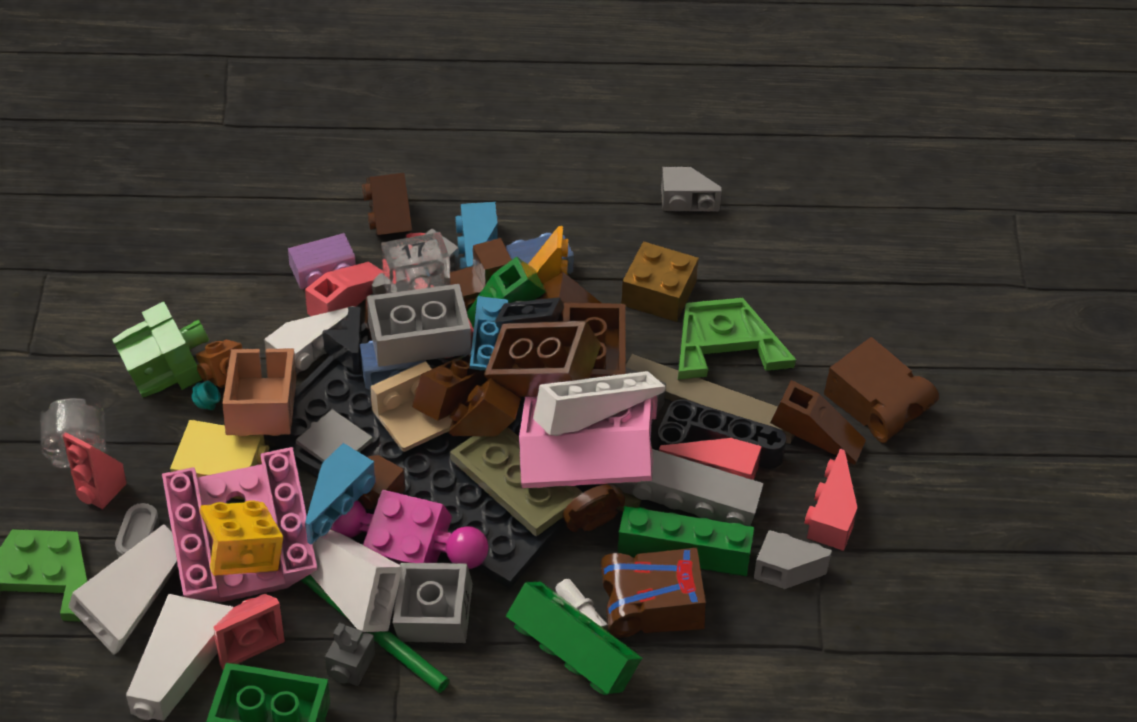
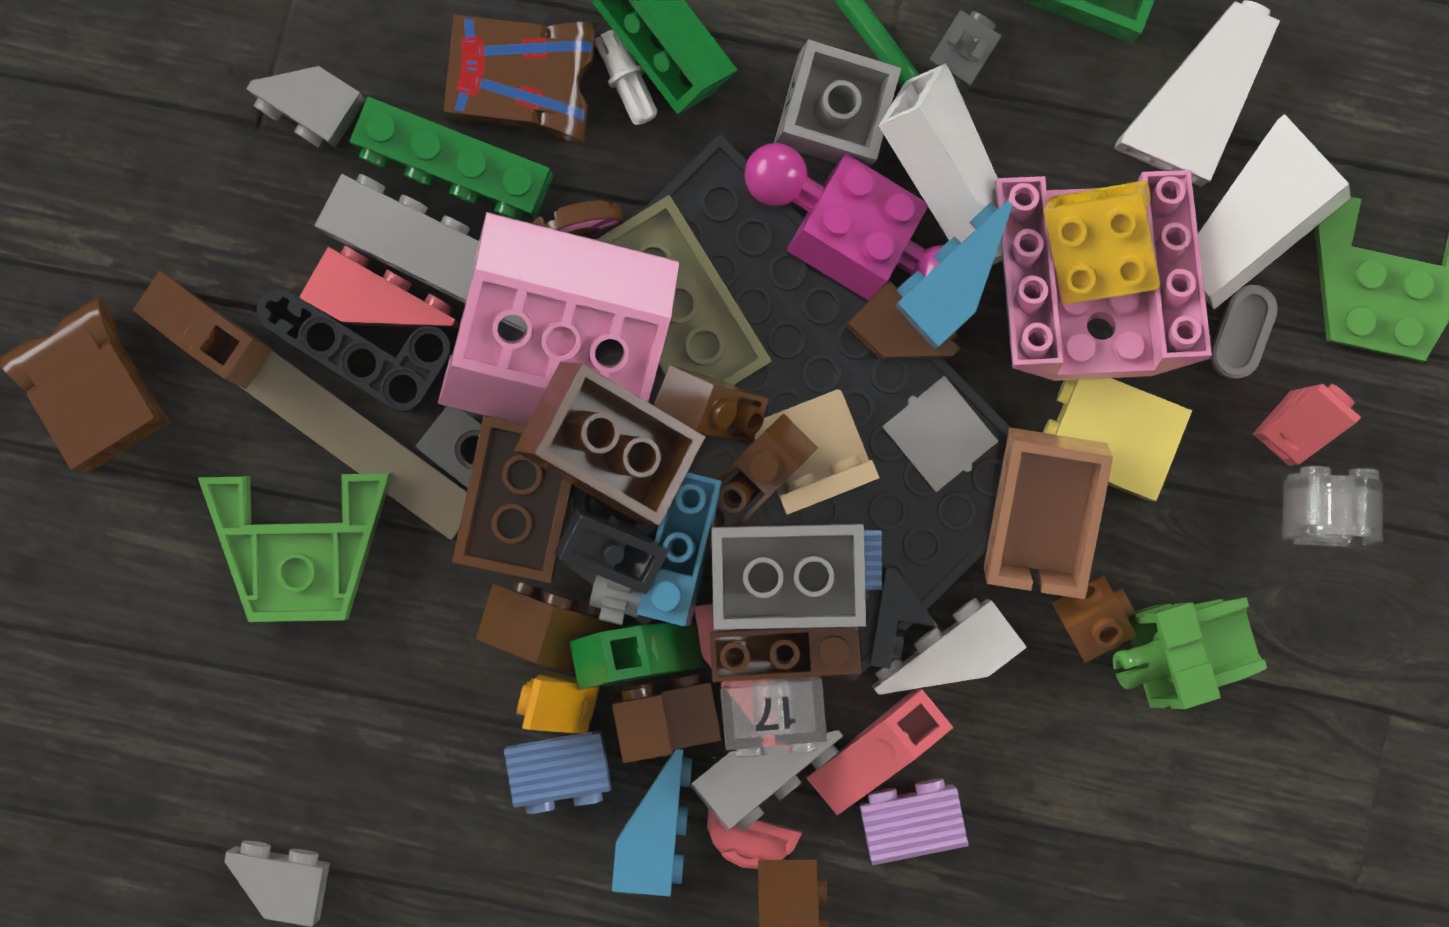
camera: 165 degrees left, 40 degrees up
teal plate [192,381,221,410] -> none
coral slope [213,593,285,670] -> none
white slope [533,371,665,436] -> none
pearl gold brick [621,241,699,322] -> none
coral slope [804,449,857,551] -> none

